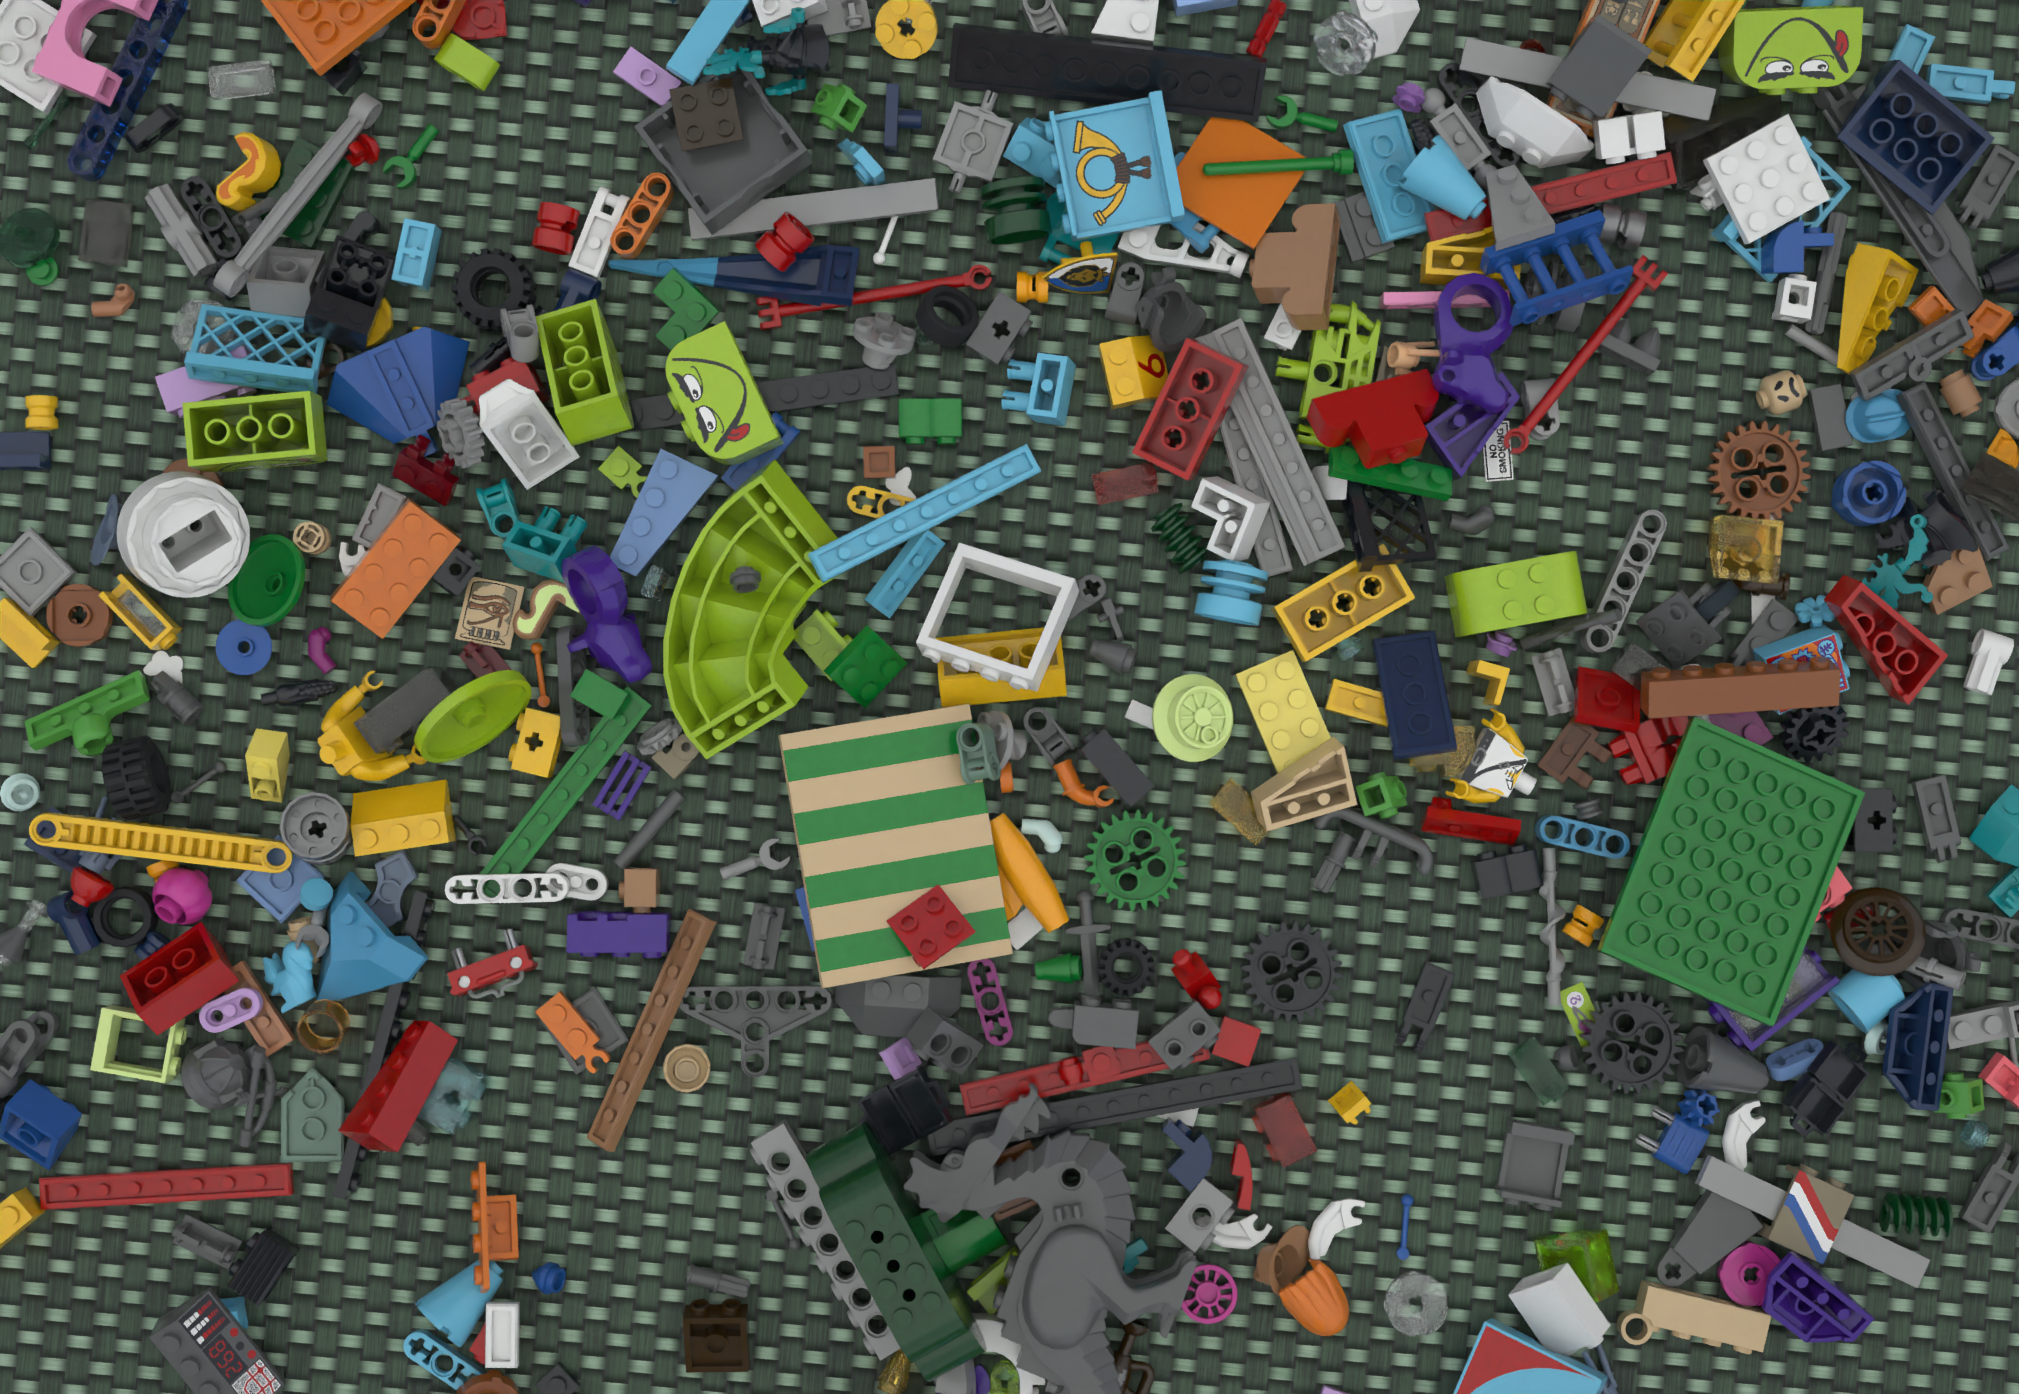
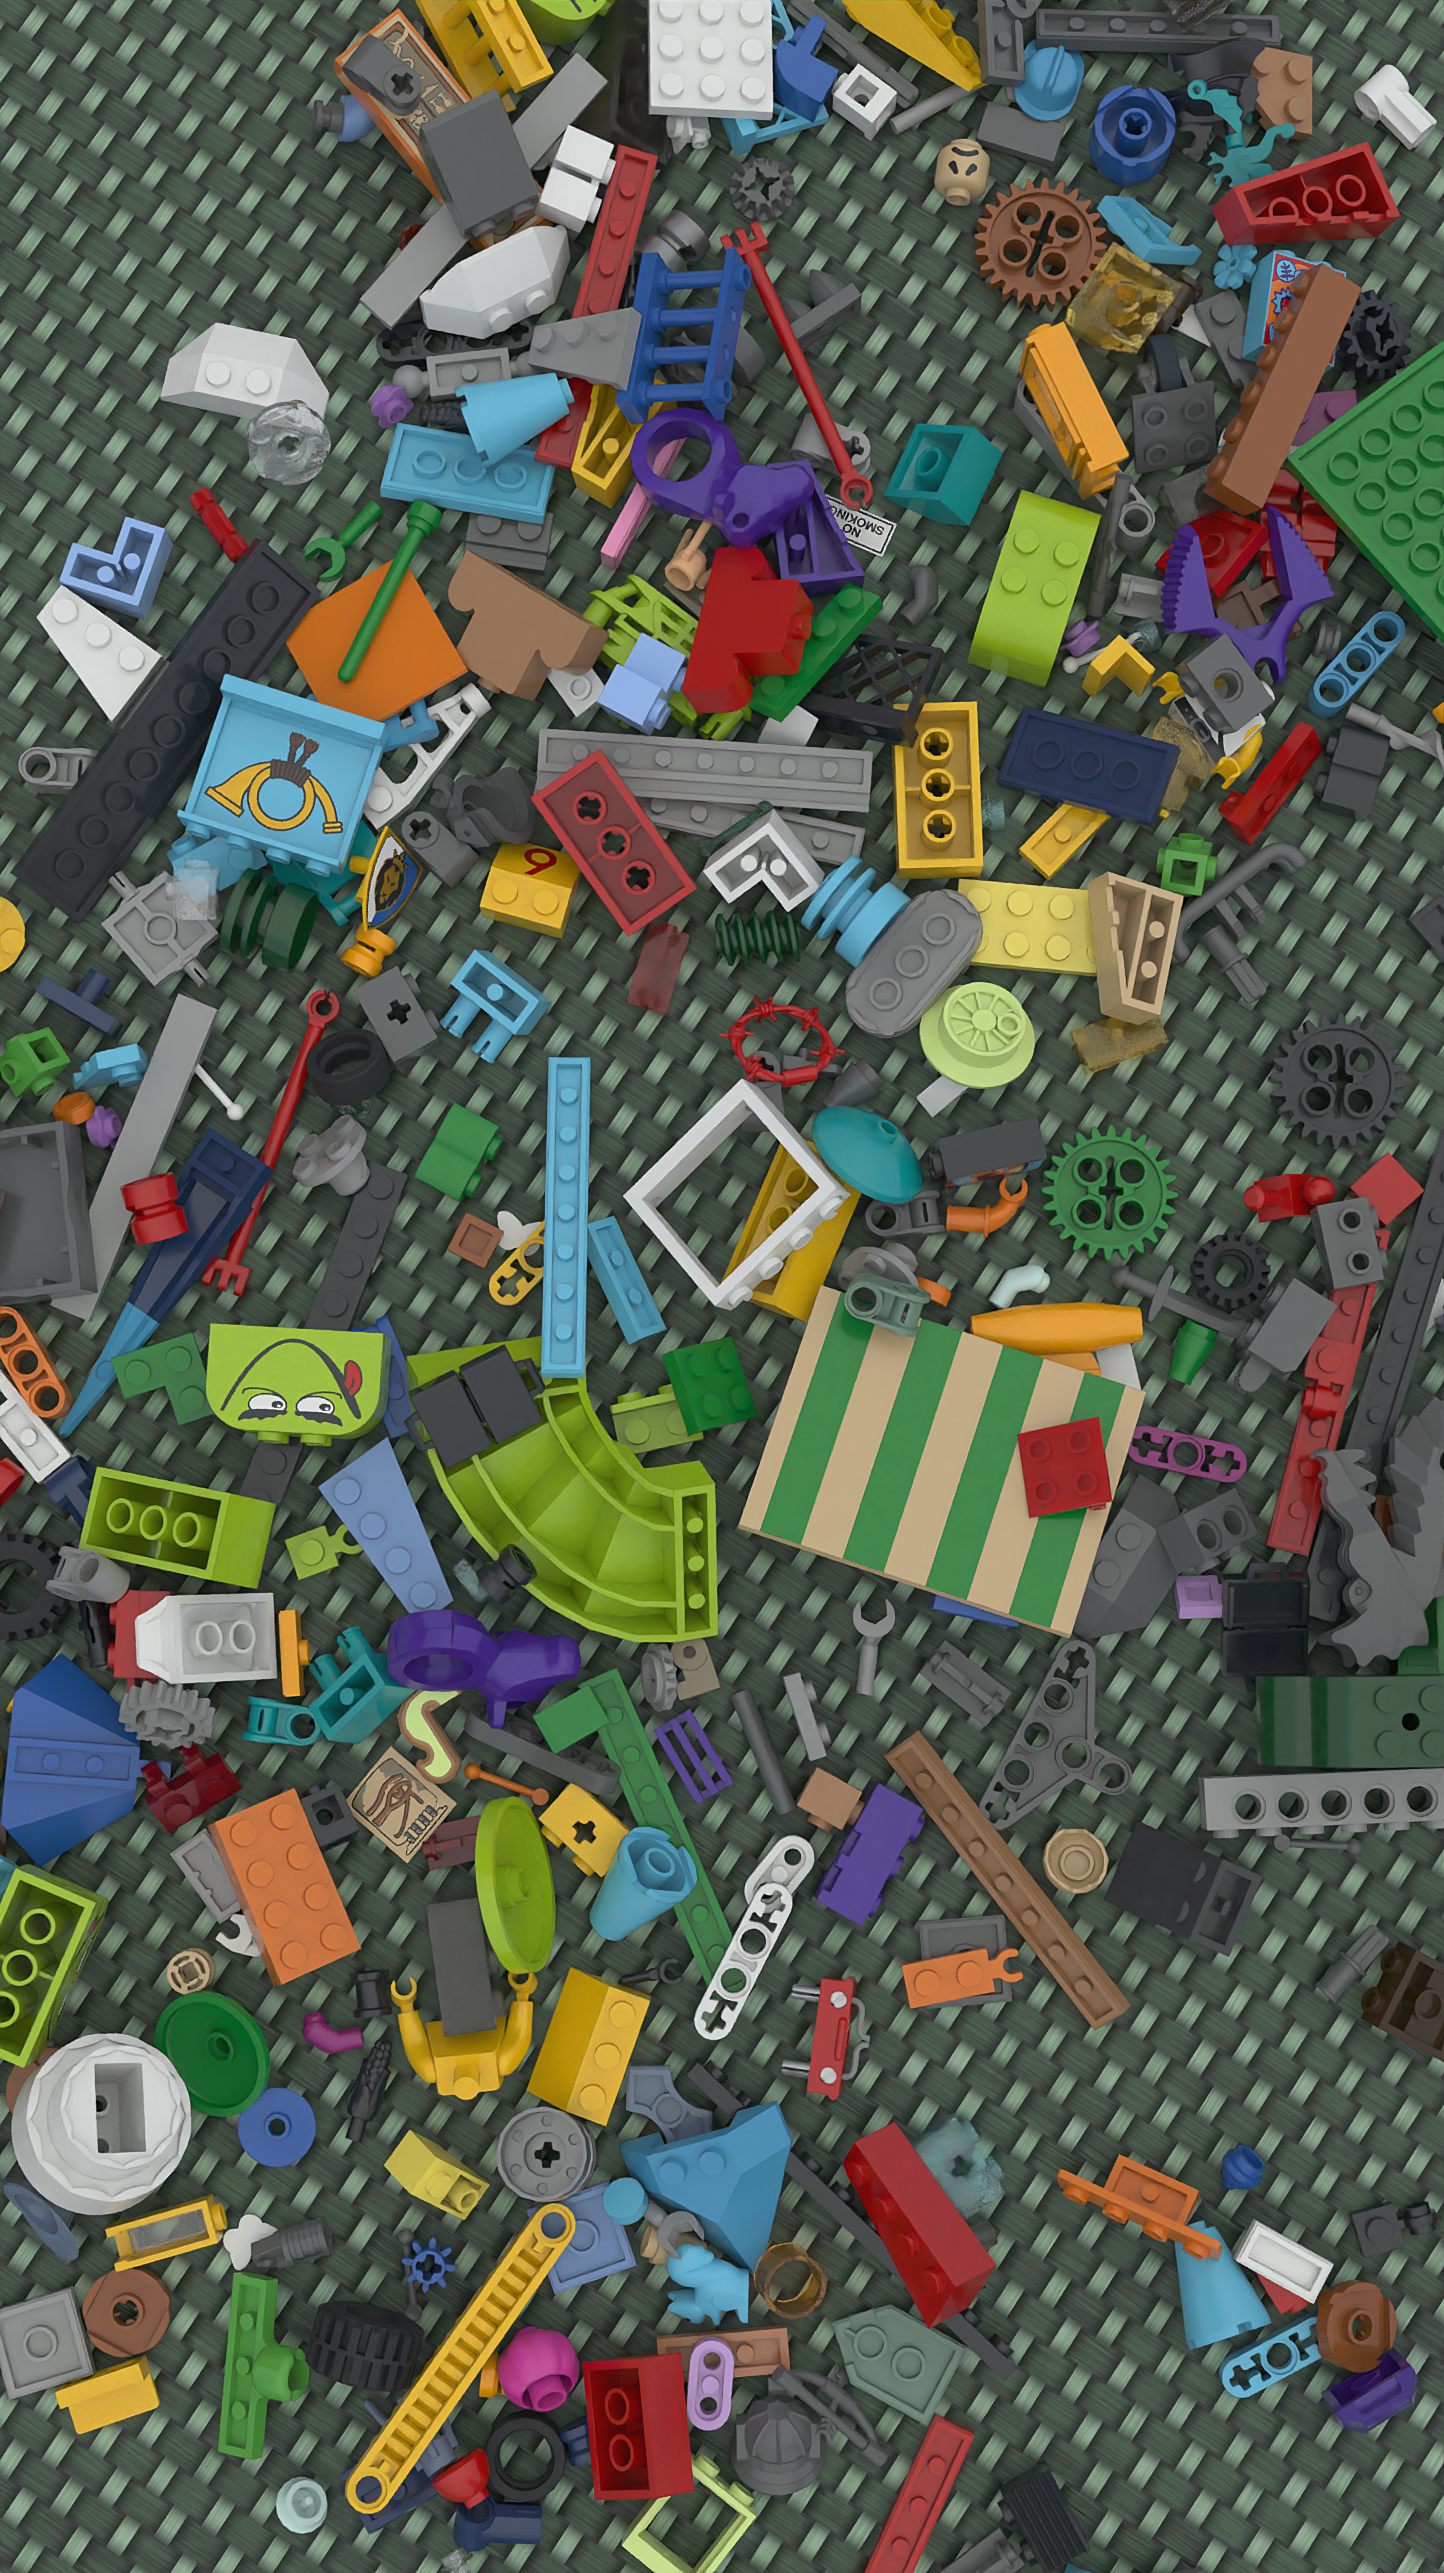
camera: 60 degrees left, 5 degrees down
dark grey plate [729,566,761,593] -> none
none -> orange tile [52,1092,96,1125]
none -> medium lavender plate [86,1106,123,1149]
none -> clear brick [166,858,219,920]
none -> light orange plate [278,1610,310,1697]
none -> black bush [350,1969,392,2018]
none -> blue gear [402,2234,457,2293]
none -> black piece [403,1344,546,1468]
none -> black wheel [476,1543,537,1604]
none -> medium azure cone [589,1827,697,1941]
none -> light blue brick [597,633,689,736]
none -> clear green hinge [699,800,773,856]
none -> red piece [719,996,845,1088]
none -> dark grey gear [730,155,794,221]
none -> flat silver plate [782,1672,832,1761]
none -> teal dish [811,1106,923,1204]
none -> light grey tile [845,889,983,1038]
none -> teal slope [883,424,1003,526]
none -> light orange door [1018,321,1129,500]
none -> clear light blue hinge [1062,617,1162,673]
none -> medium azure wing [1097,195,1202,265]
none -> black slope [1103,1821,1263,1957]
none -> dark purple piece [1160,505,1335,684]
none -> dark grey brick [1175,633,1274,735]

